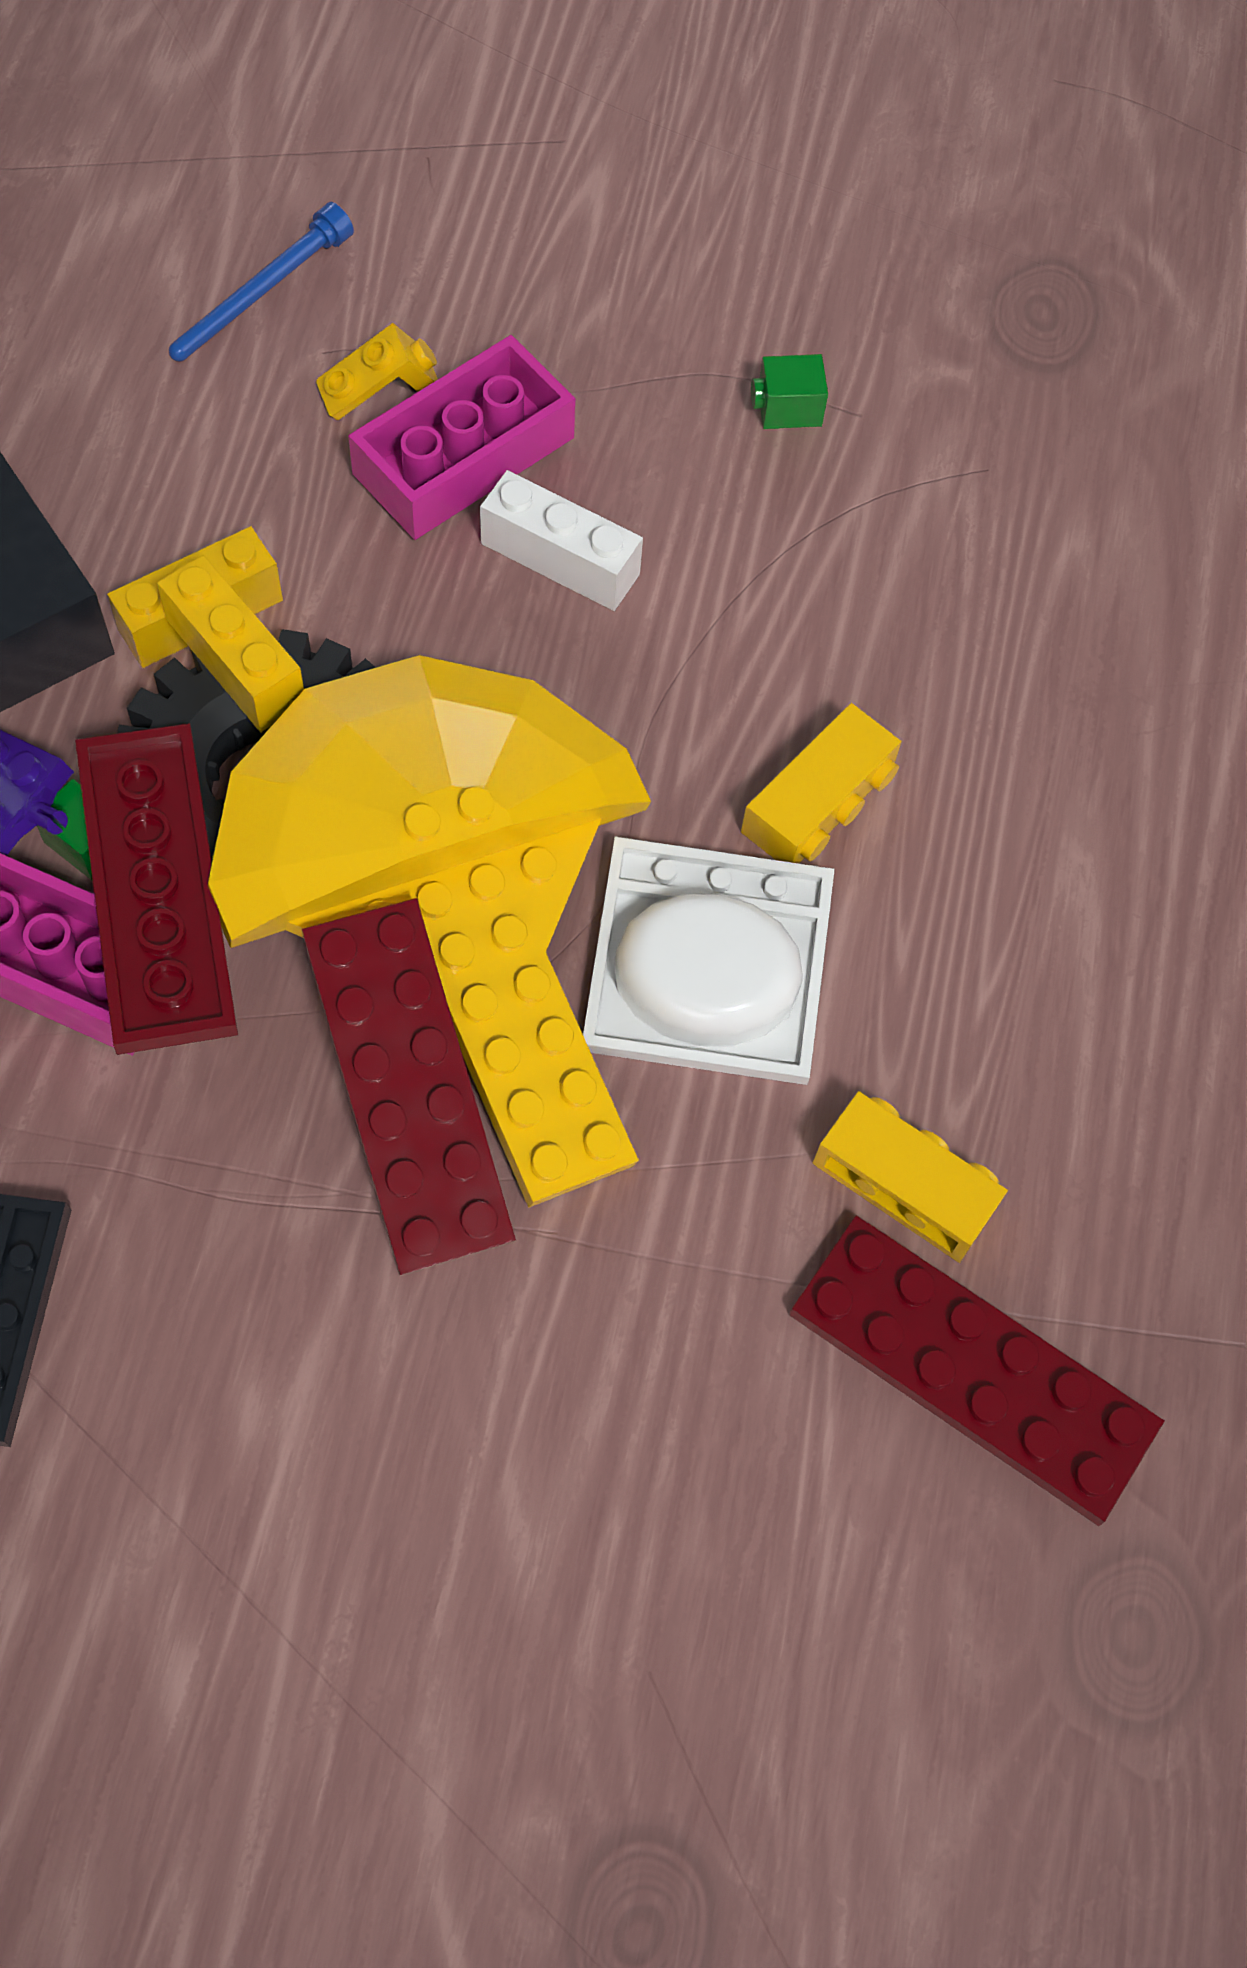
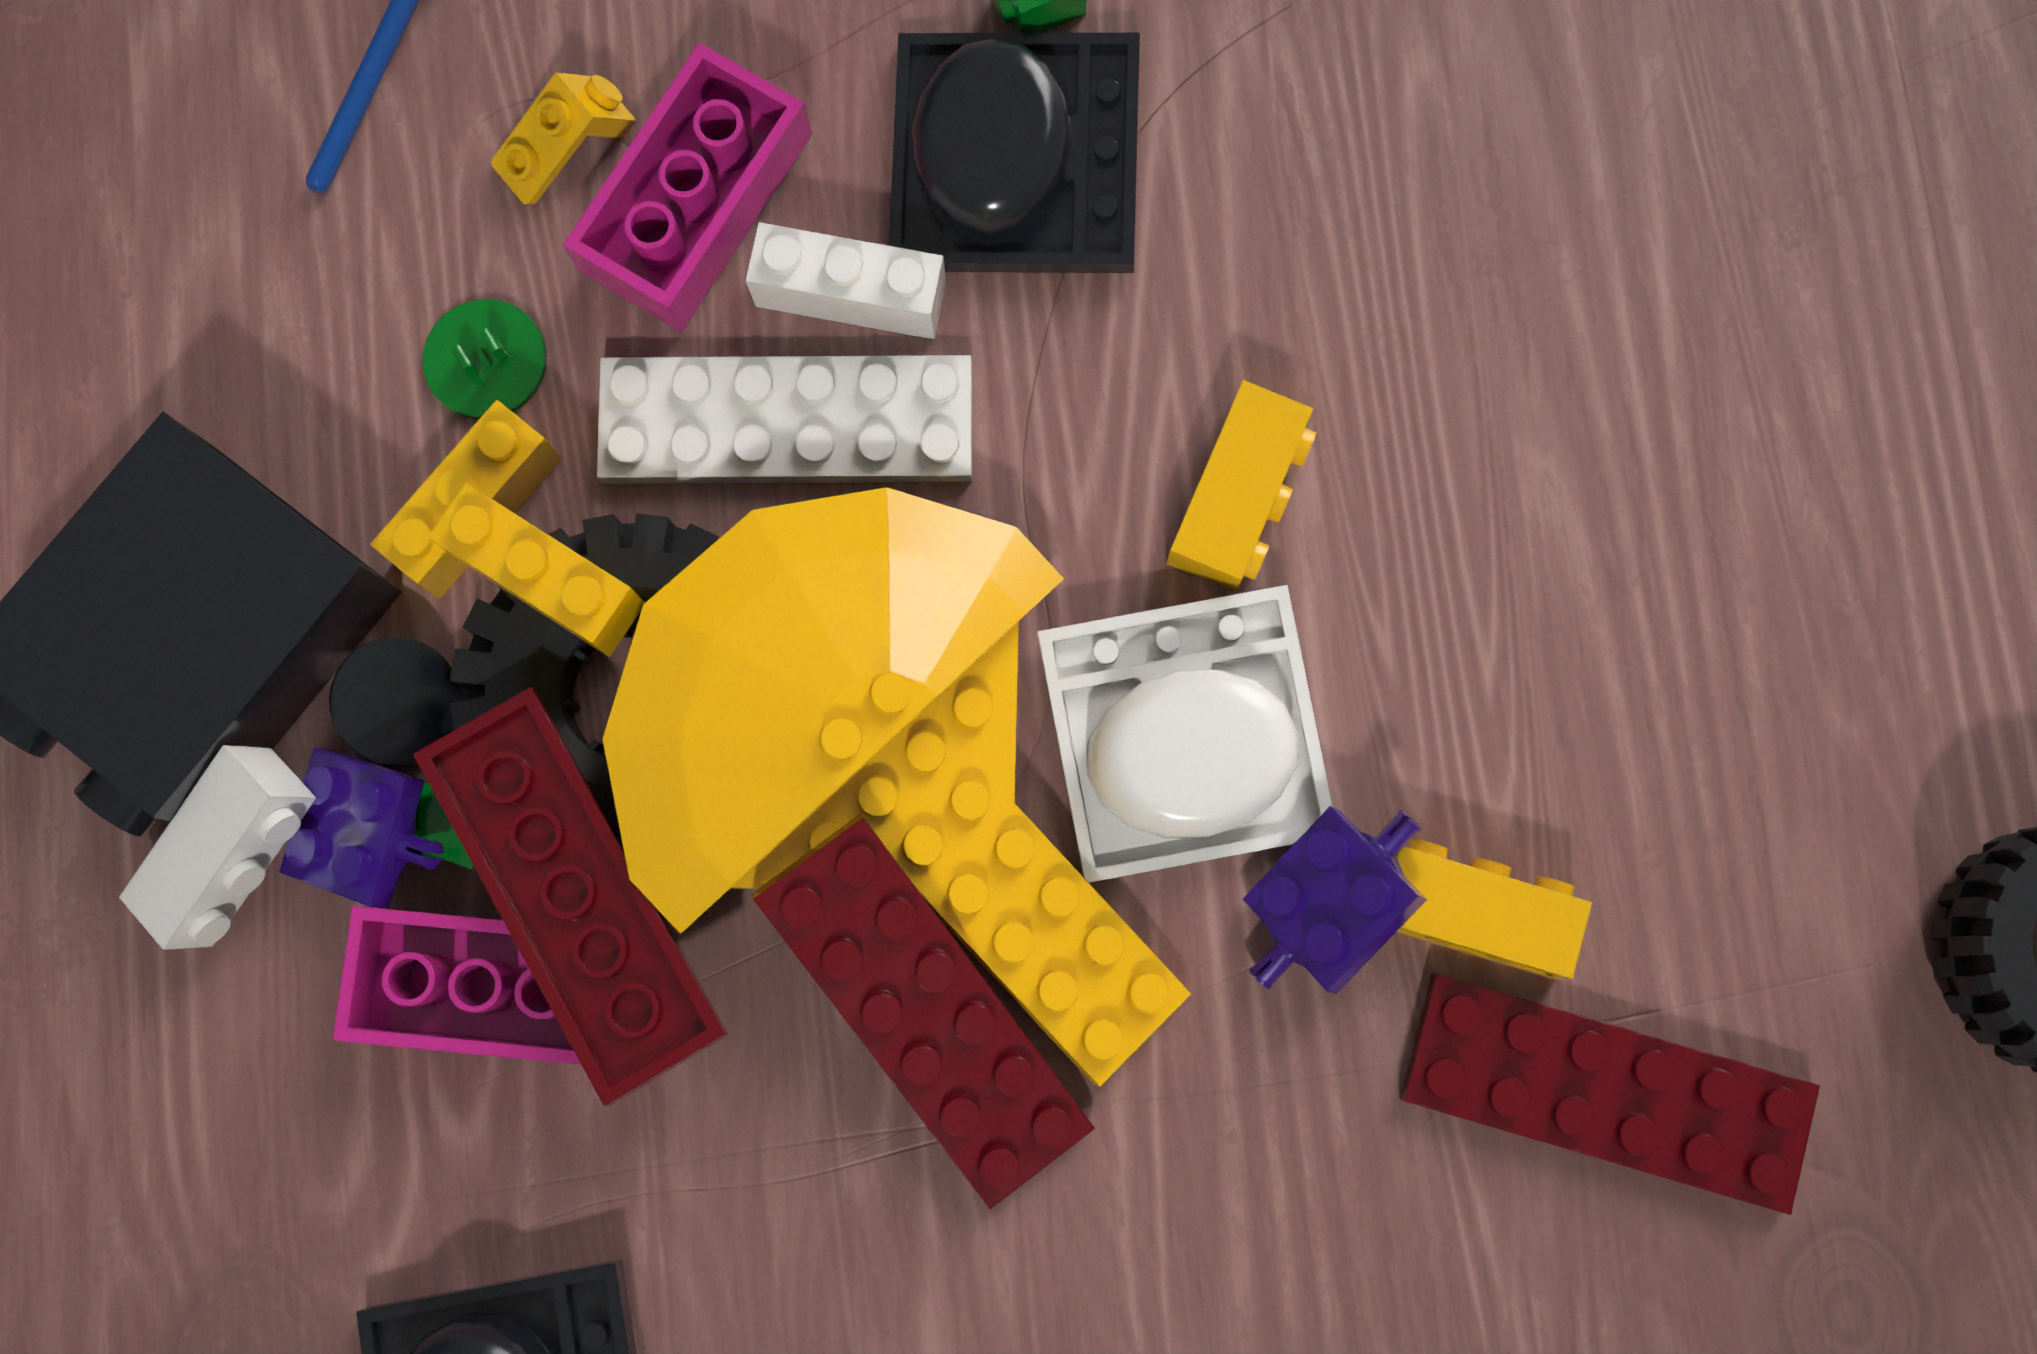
camera: 10 degrees left, 15 degrees up
none -> black piece [329,637,461,765]
none -> green piece [422,299,547,419]
none -> white plate [597,355,972,484]
none -> black piece [889,32,1140,273]
none -> dark purple plate [1243,806,1427,994]

